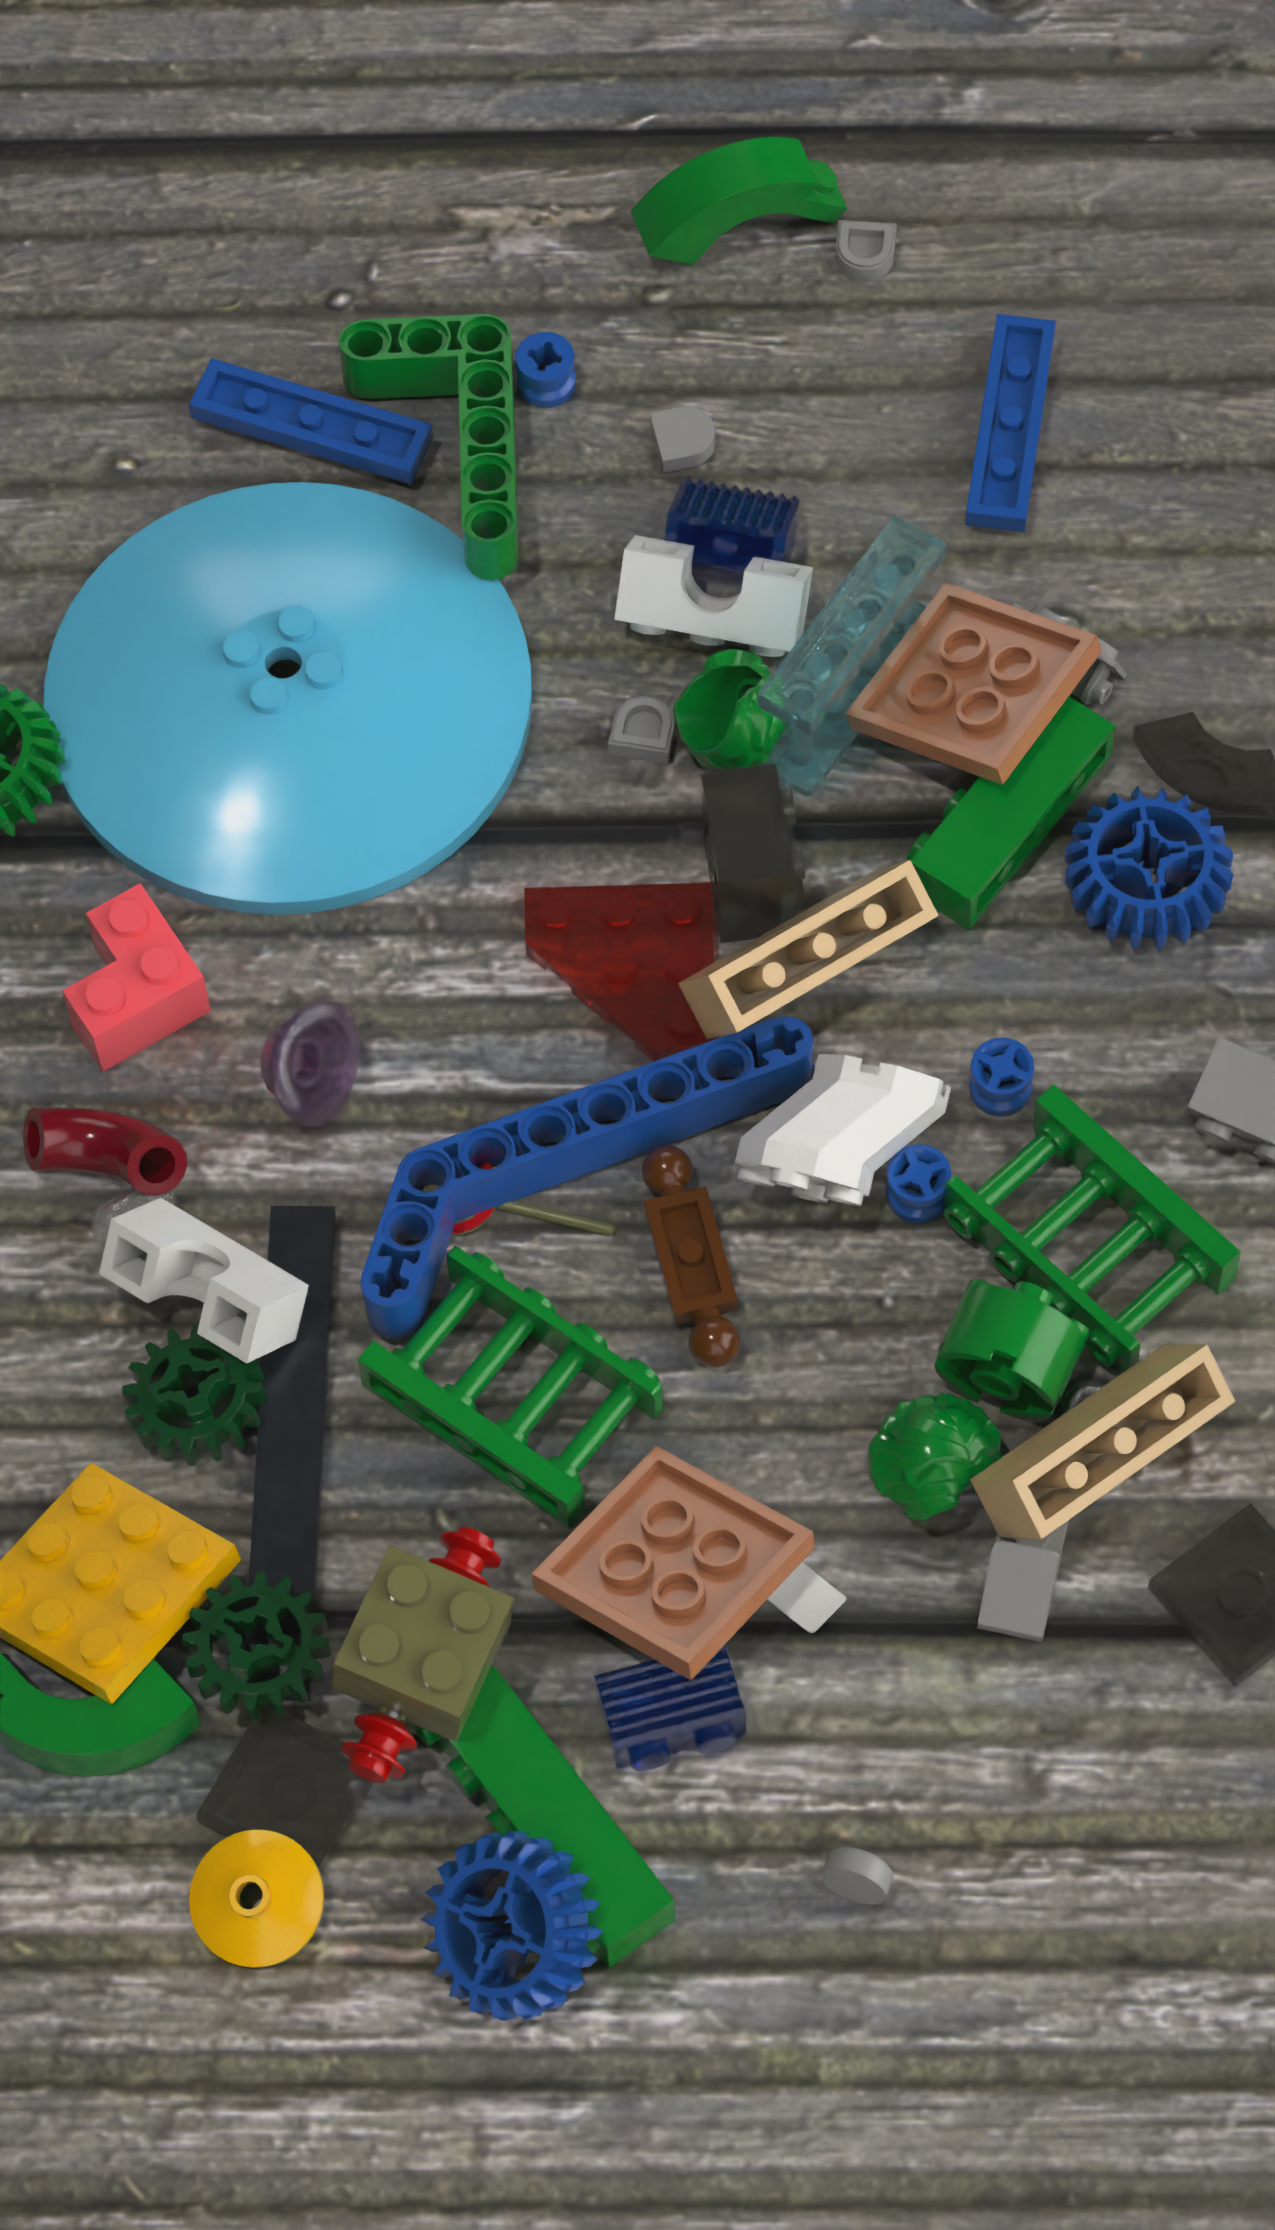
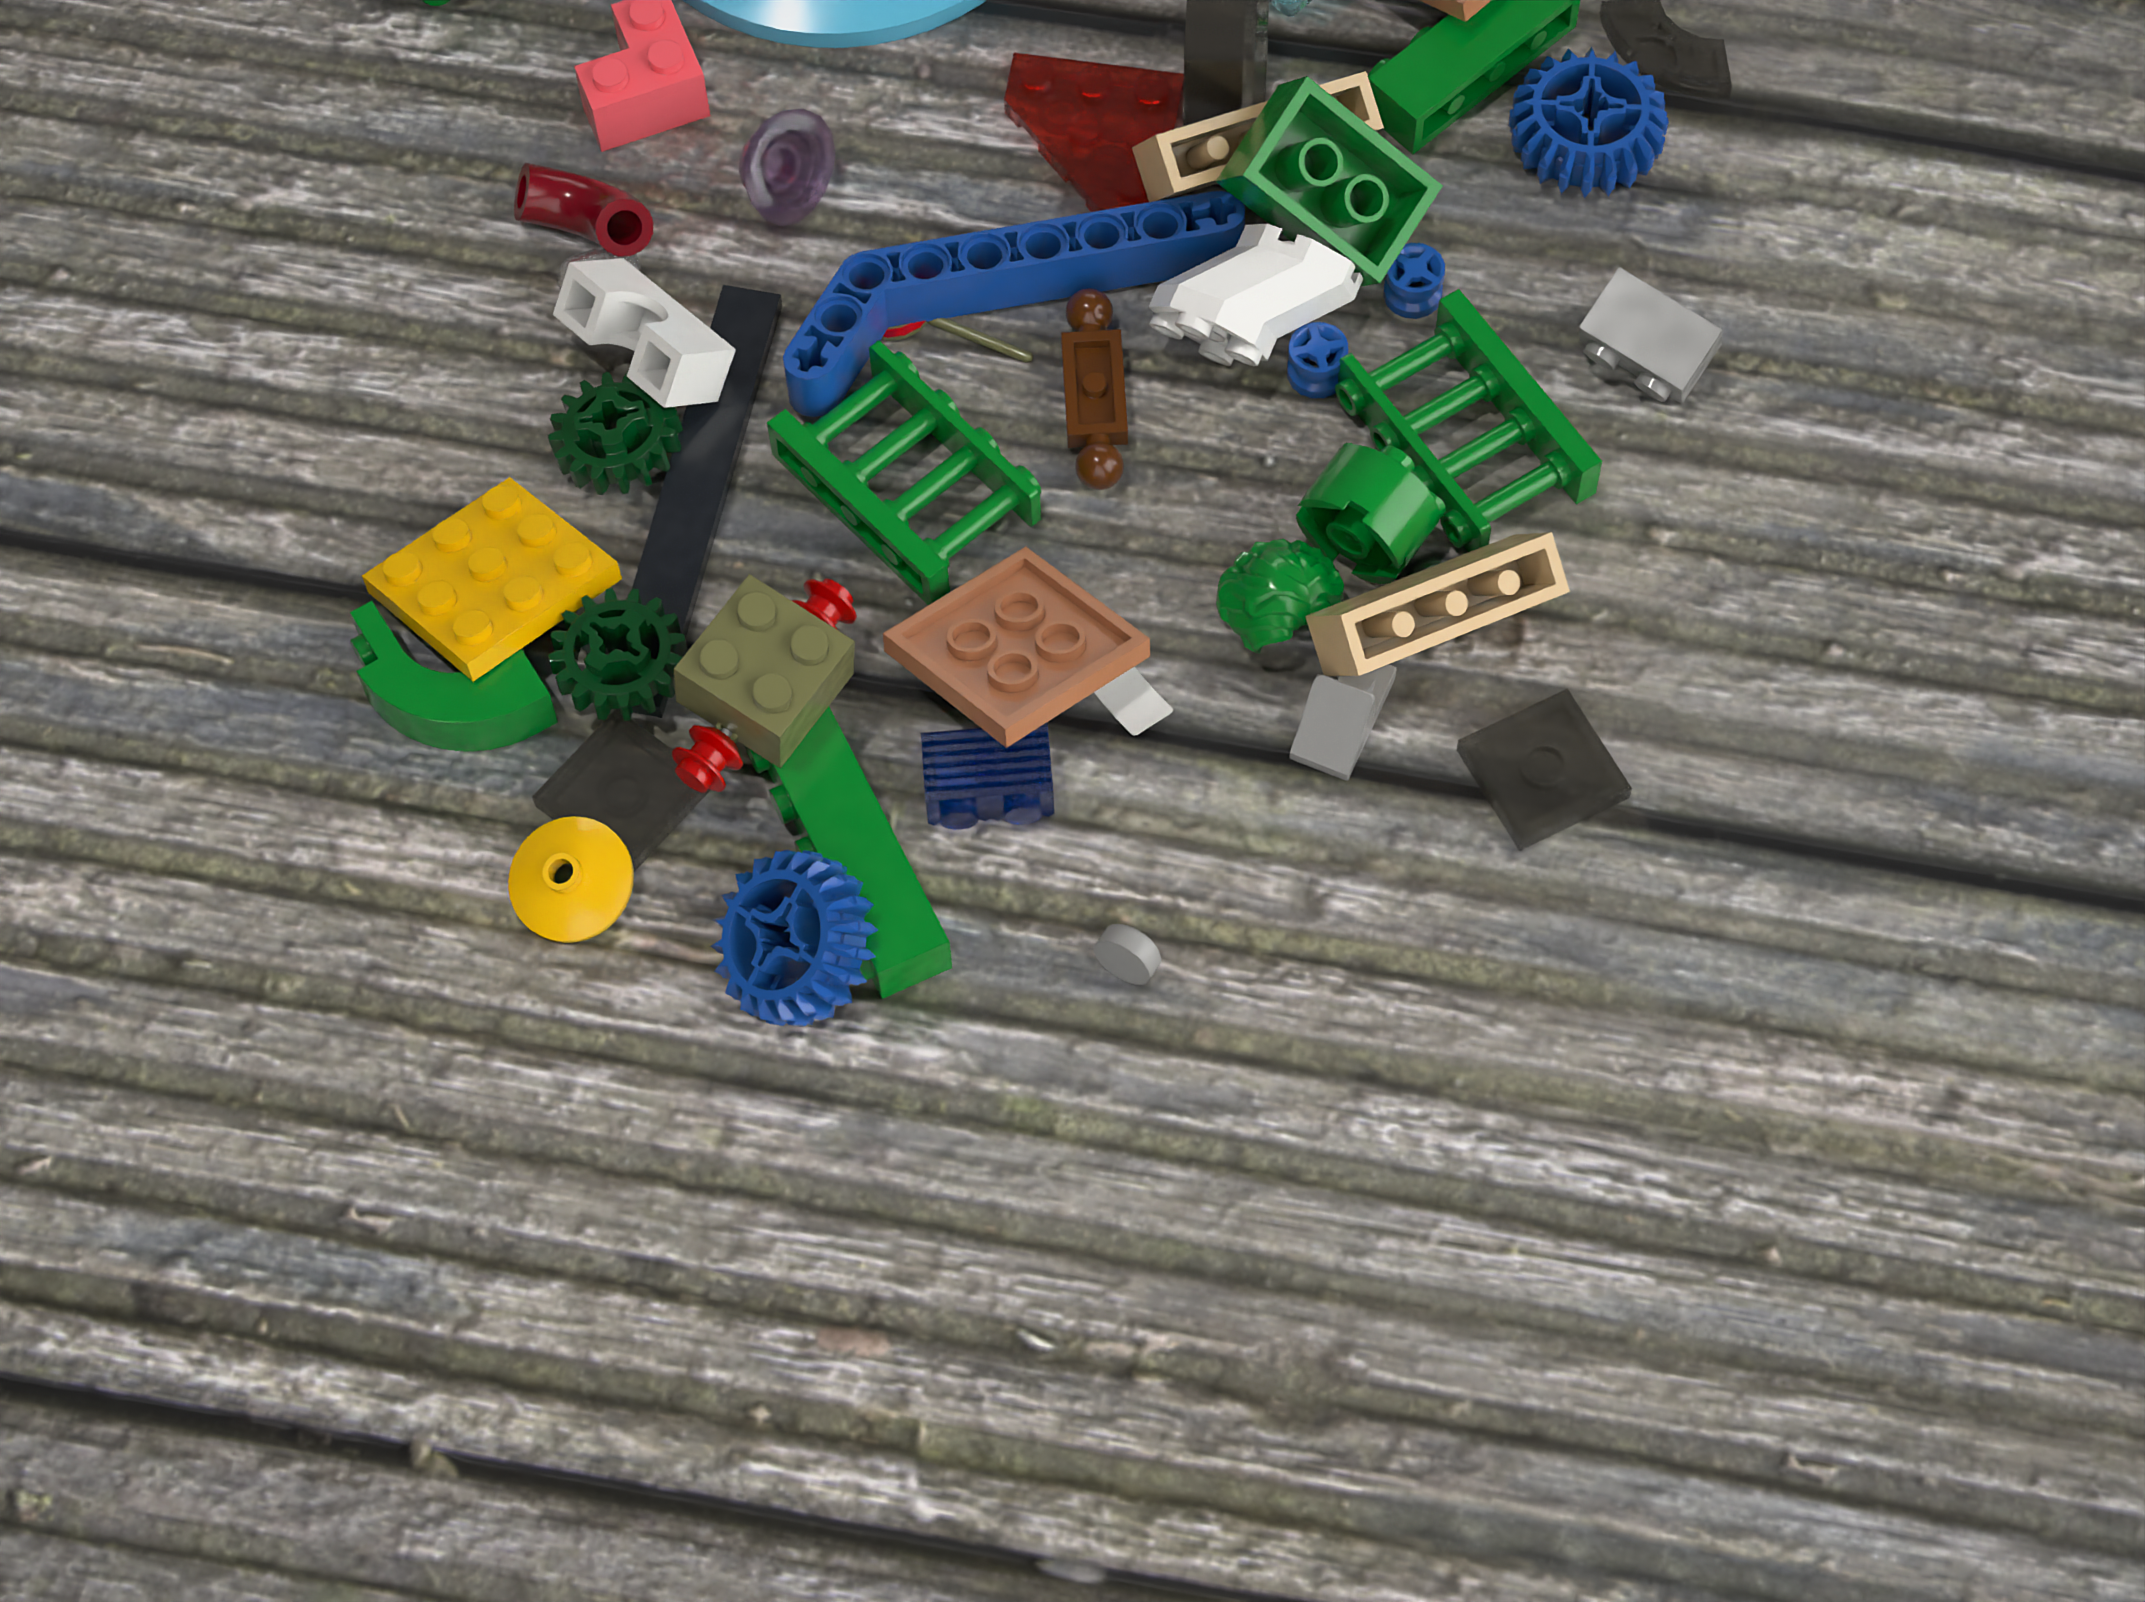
camera: 10 degrees right, 0 degrees up
none -> green brick [1215,76,1443,287]

